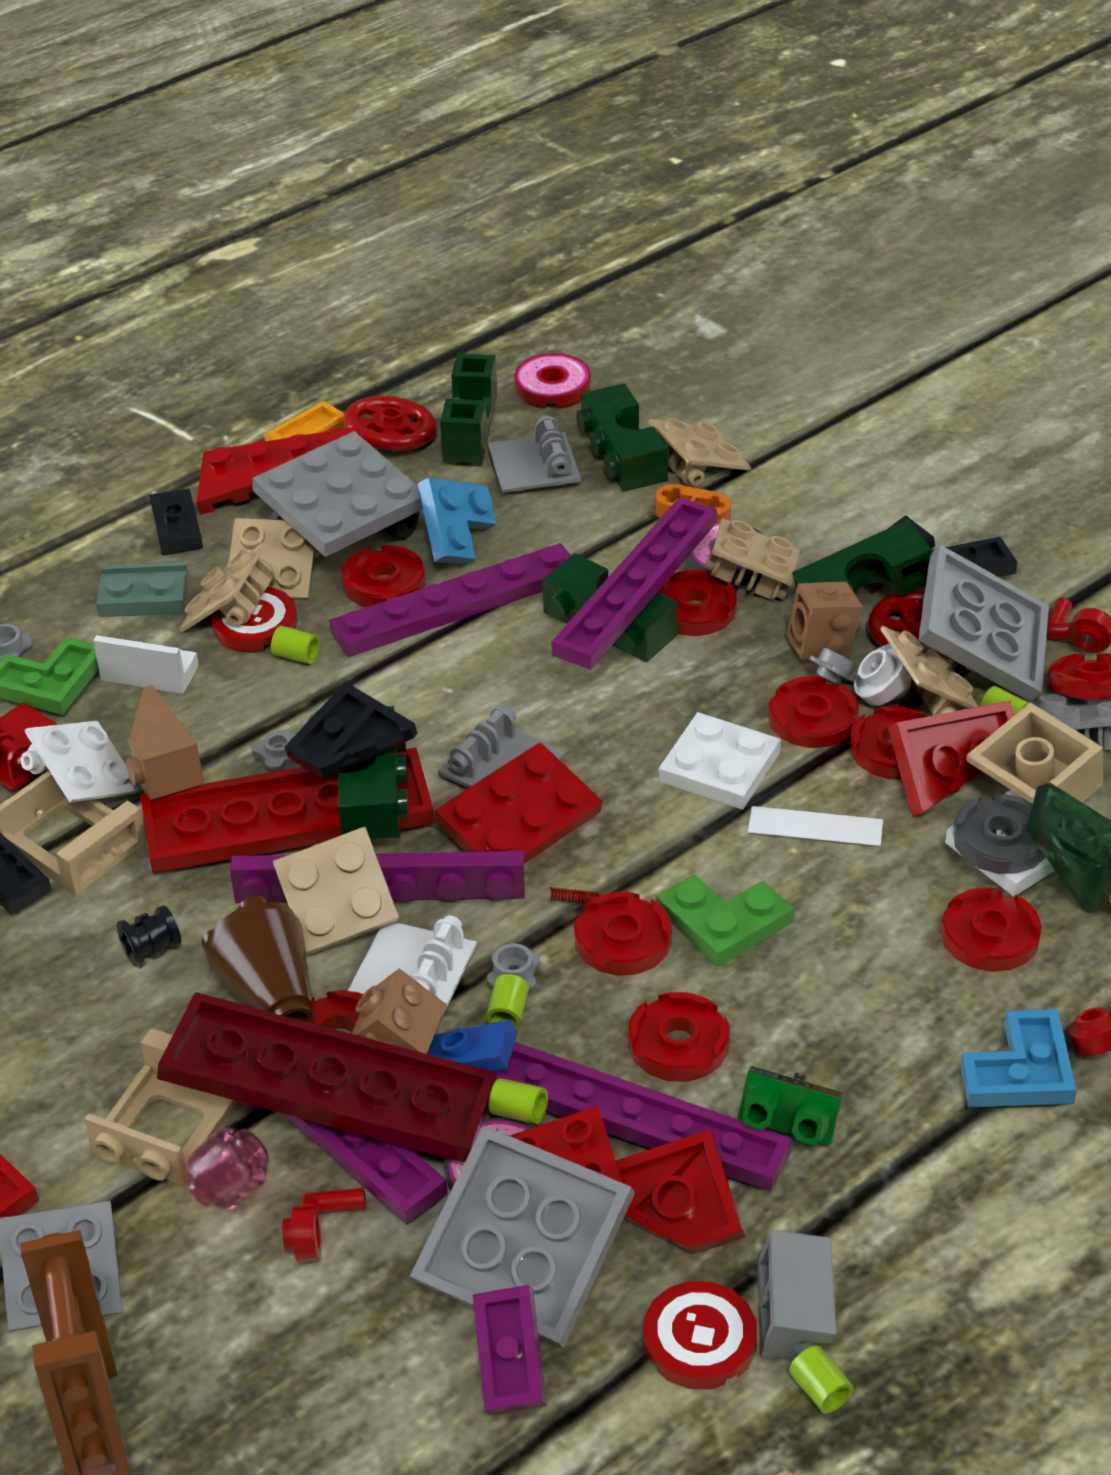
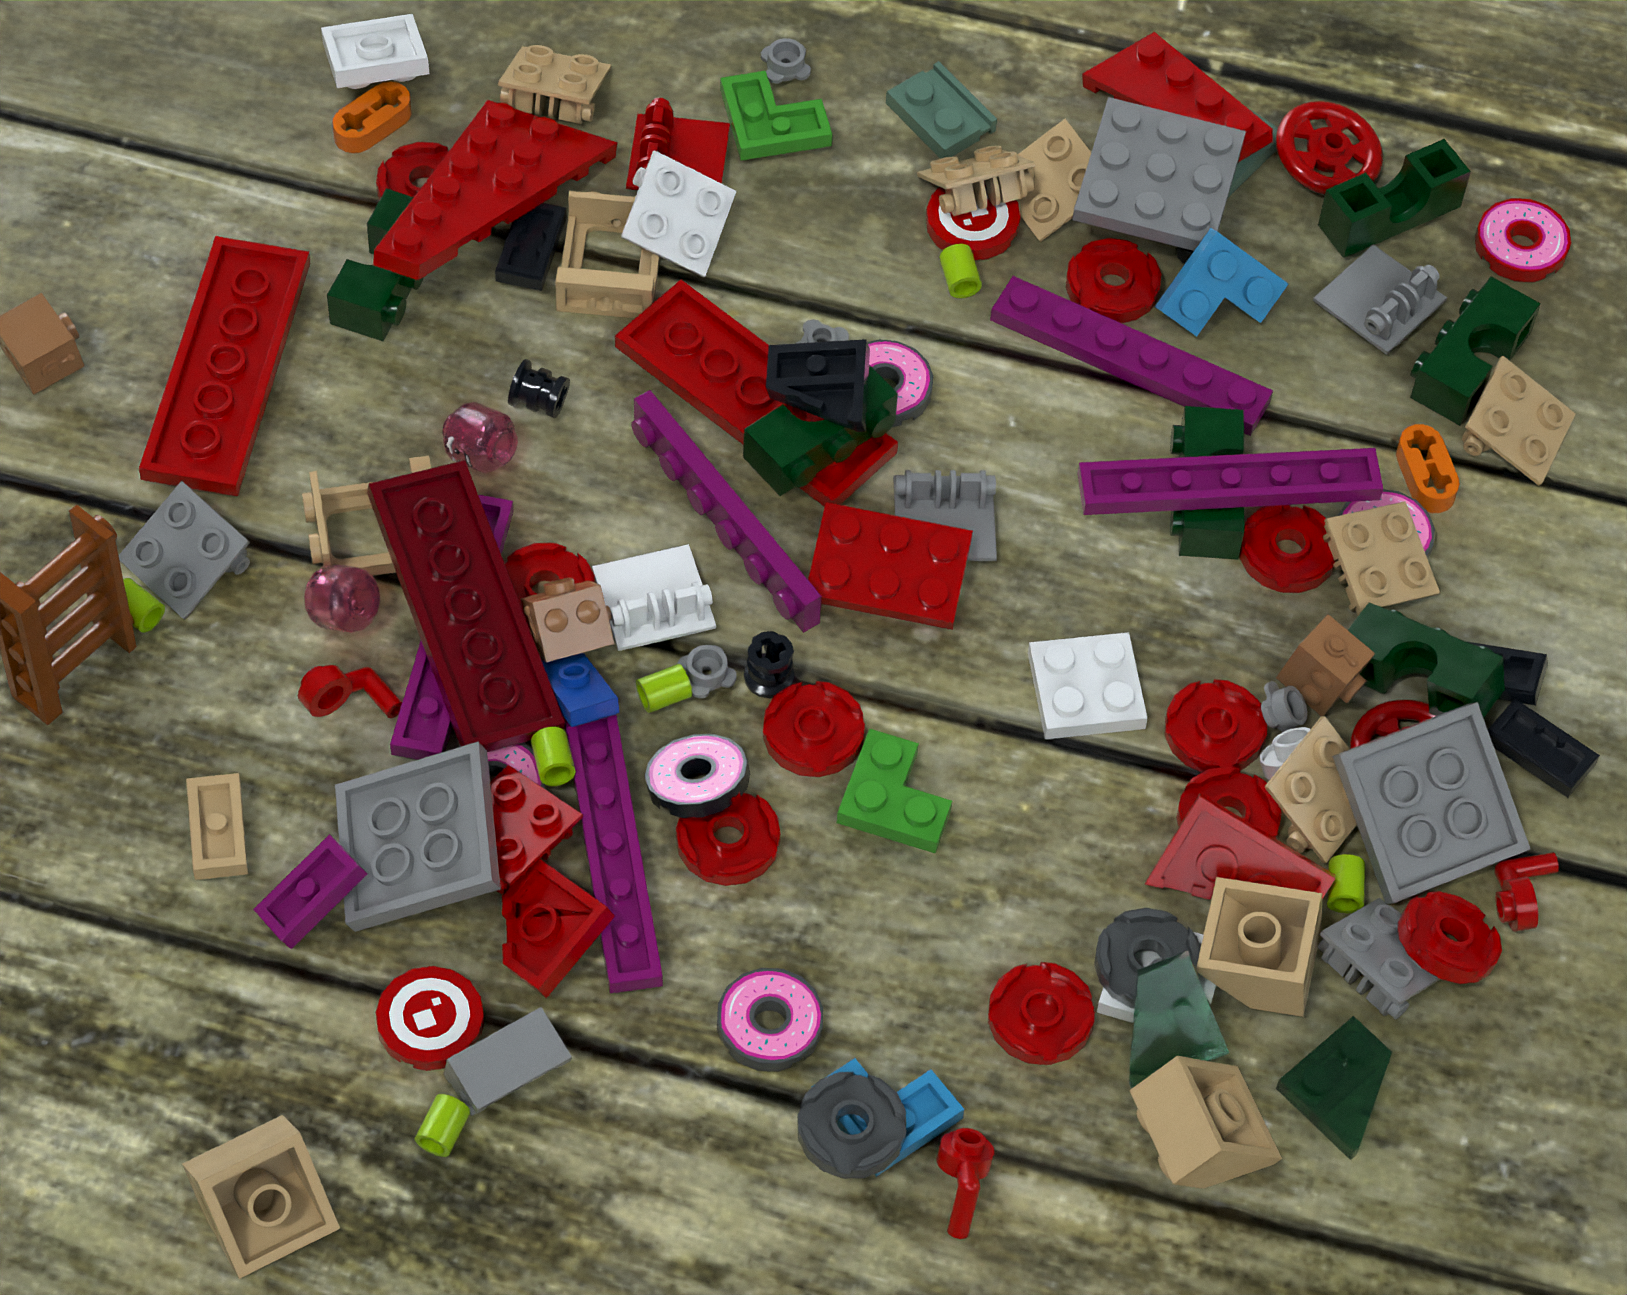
camera: 50 degrees right, 15 degrees up
white panel [93,635,199,694] -> none
medium nougat slope [126,685,204,800] -> none
black plate [149,488,203,555] -> none
reddish brown cone [201,896,313,1023] -> none
light orange tile [264,401,345,441] -> none
tan plate [272,827,400,955] -> none
red leg [549,887,599,904] -> none
green hips [738,1066,844,1146] -> none
white sticker [748,806,883,846] -> none
none -> tan plate [186,773,248,880]
none -> clear pink head [442,402,518,473]
none -> tile [645,734,750,818]
none -> tile [717,968,823,1072]
none -> black bush [744,631,795,698]
none -> dark grey tile [797,1072,906,1179]

